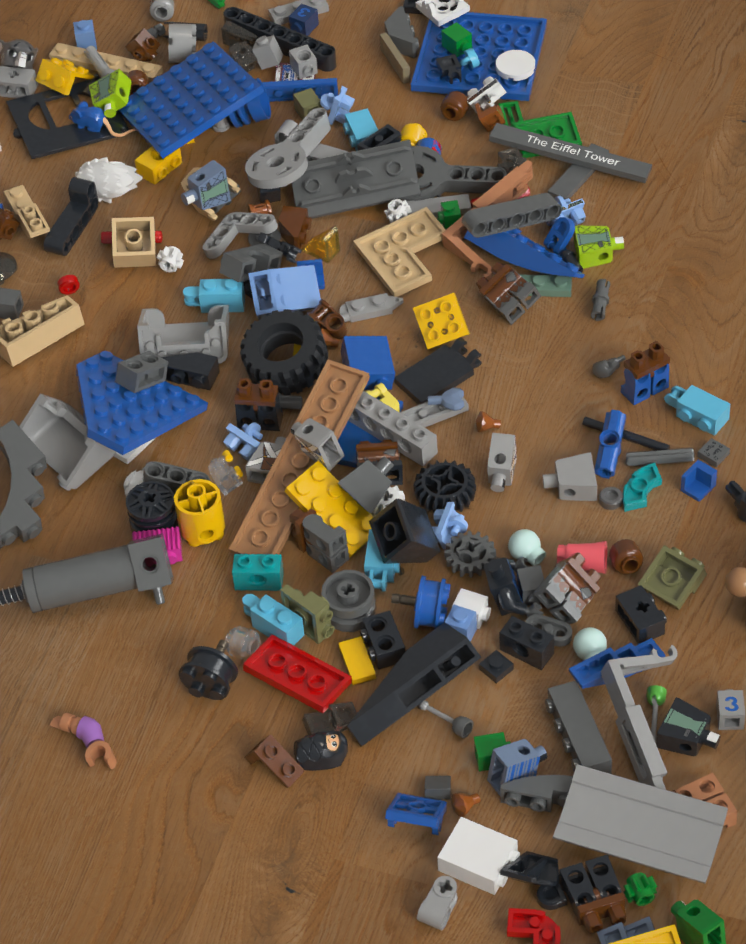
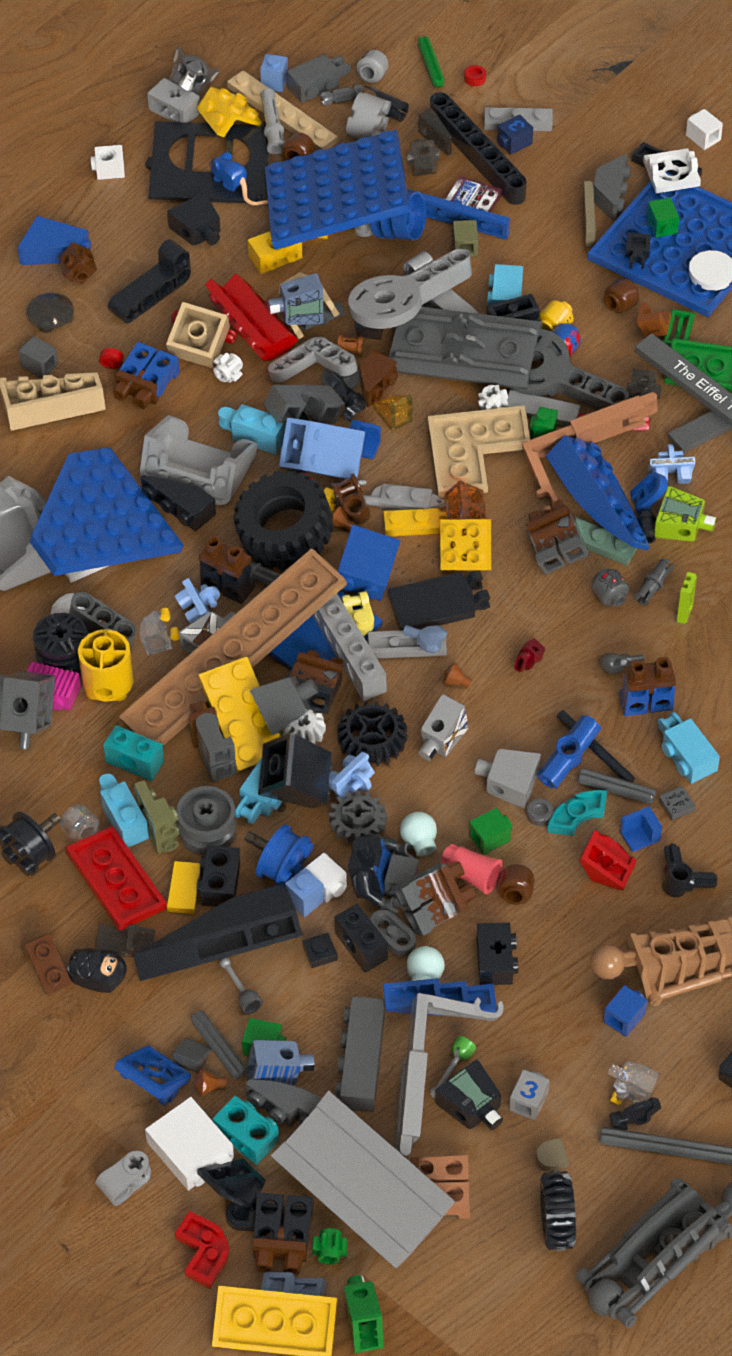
camera: 20 degrees right, 5 degrees up
tan slope [4,185,50,238] -> none
white head [75,157,143,203] -> none
lime torso [89,69,131,118] -> none
dark grey brick [115,351,168,393] -> none
reddish brown brick [125,28,161,62] -> none
light grey brick [252,35,283,70] -> none
light grey brick [289,45,318,79] -> none
light grey torso [291,418,345,472] -> none
light blue hips [320,86,355,125] -> none
medium azure tile [460,48,480,69] -> none
dark grey beam [462,193,562,238] -> none
white hips [467,76,507,113] -> none
olive plate [638,545,707,610] -> none
none -> hips [113,342,180,409]
none -> black torso [167,192,221,246]
none -> dark grey axle [191,1010,246,1079]
none -> red brick [205,273,299,361]
none -> teal brick [212,1096,279,1165]
none -> dark grey brick [287,54,351,103]
none -> yellow hinge [384,508,452,536]
none -> clear orange brick [445,480,487,535]
none -> green brick [469,808,512,855]
none -> dark red piece [514,638,545,672]
none -> red slope [579,831,637,890]
none -> dark grey head [592,568,629,607]
none -> lime tile [677,572,697,624]

